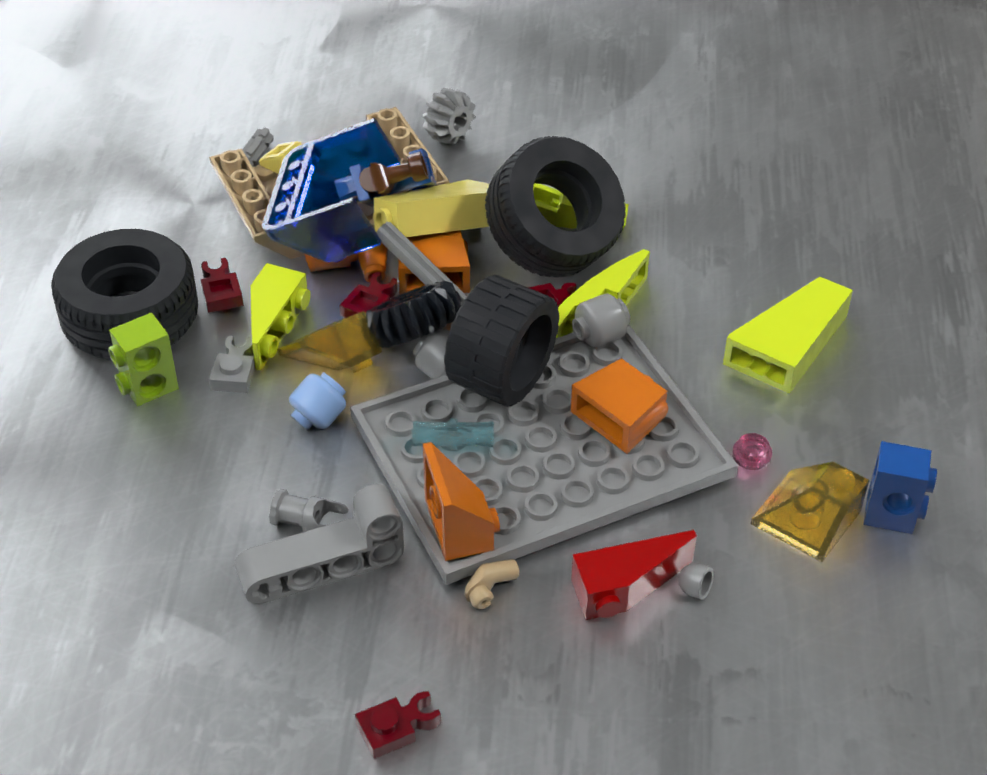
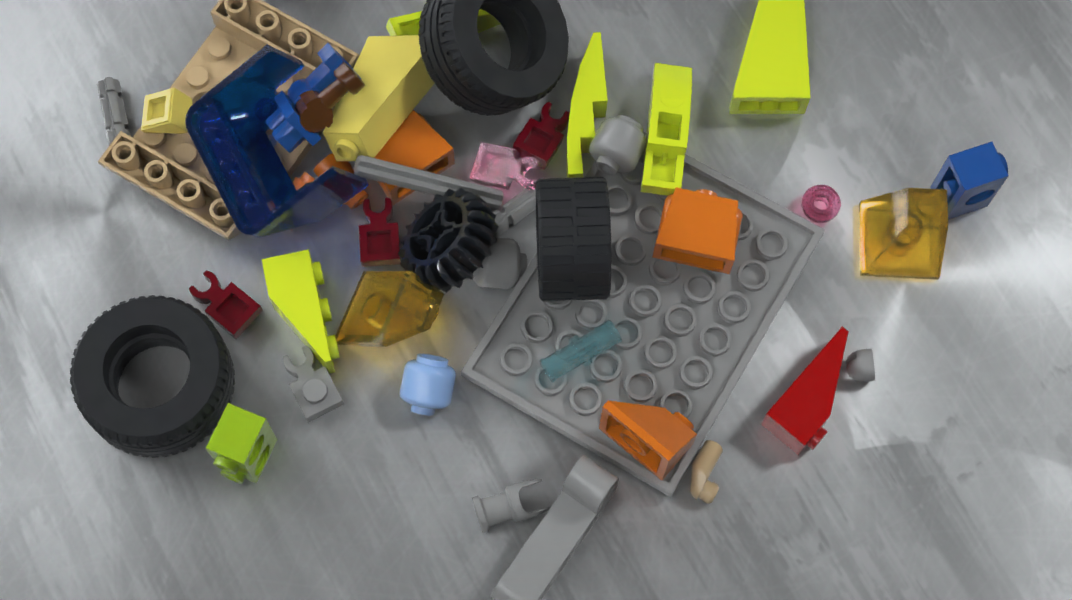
camera: 35 degrees left, 25 degrees up
none -> neon yellow slope [640,63,692,196]

